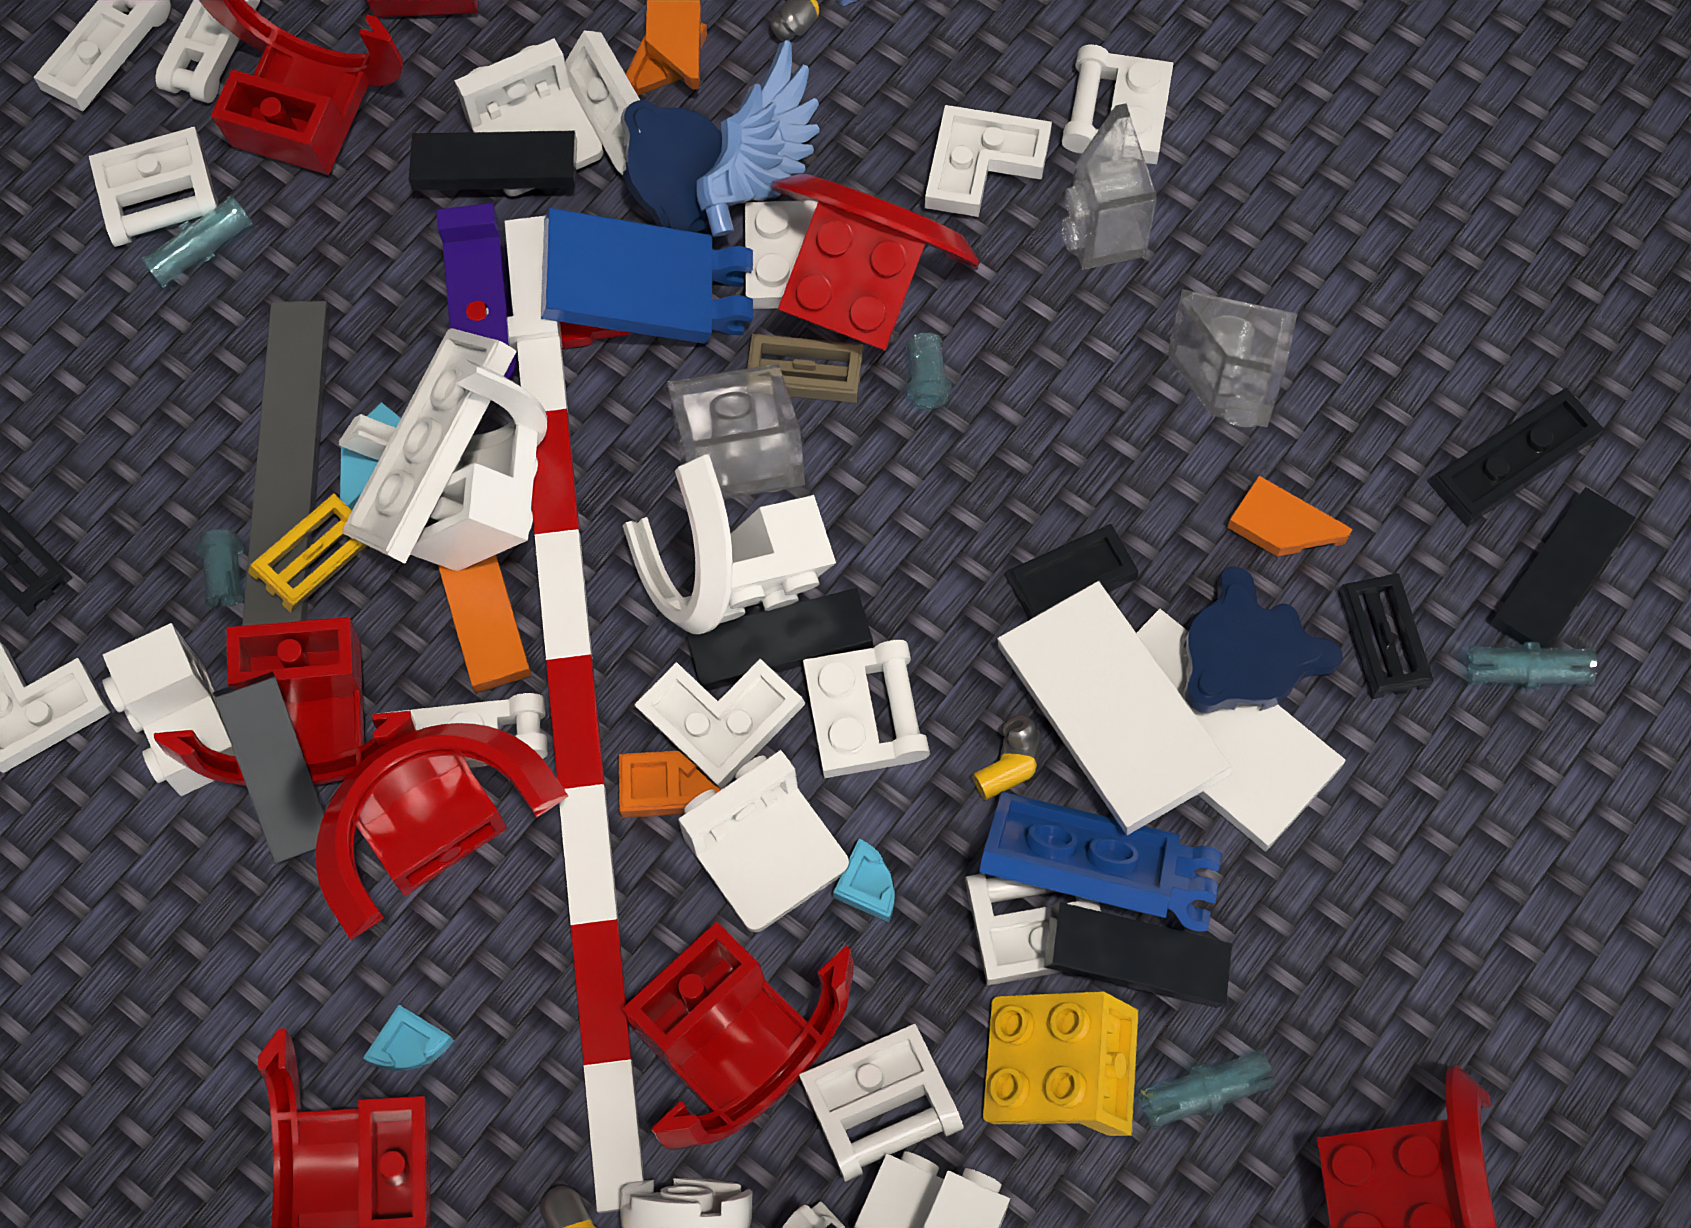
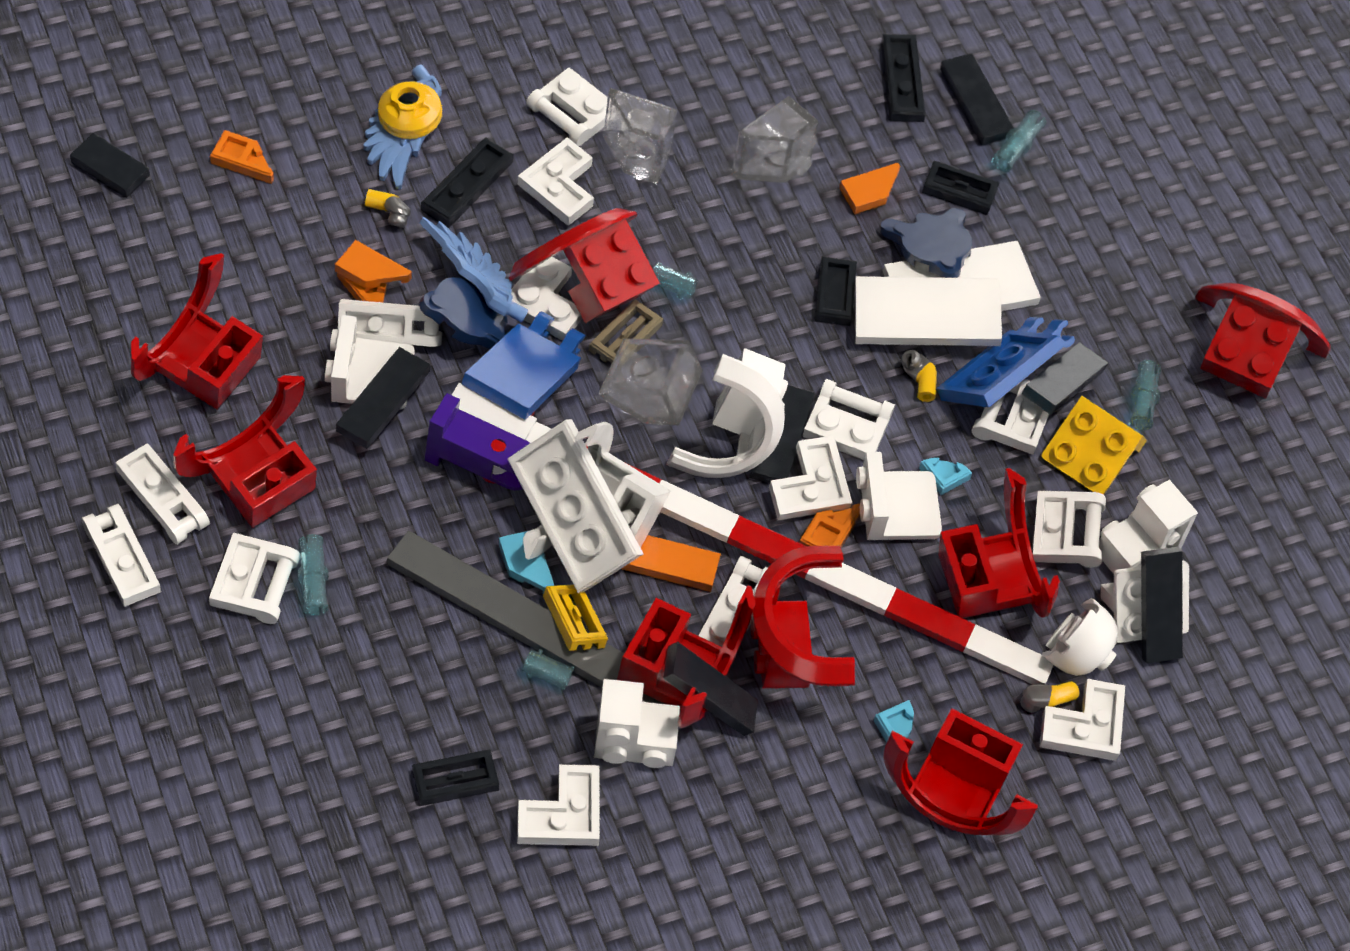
camera: 70 degrees left, 10 degrees down
none -> black tile [421,137,514,228]

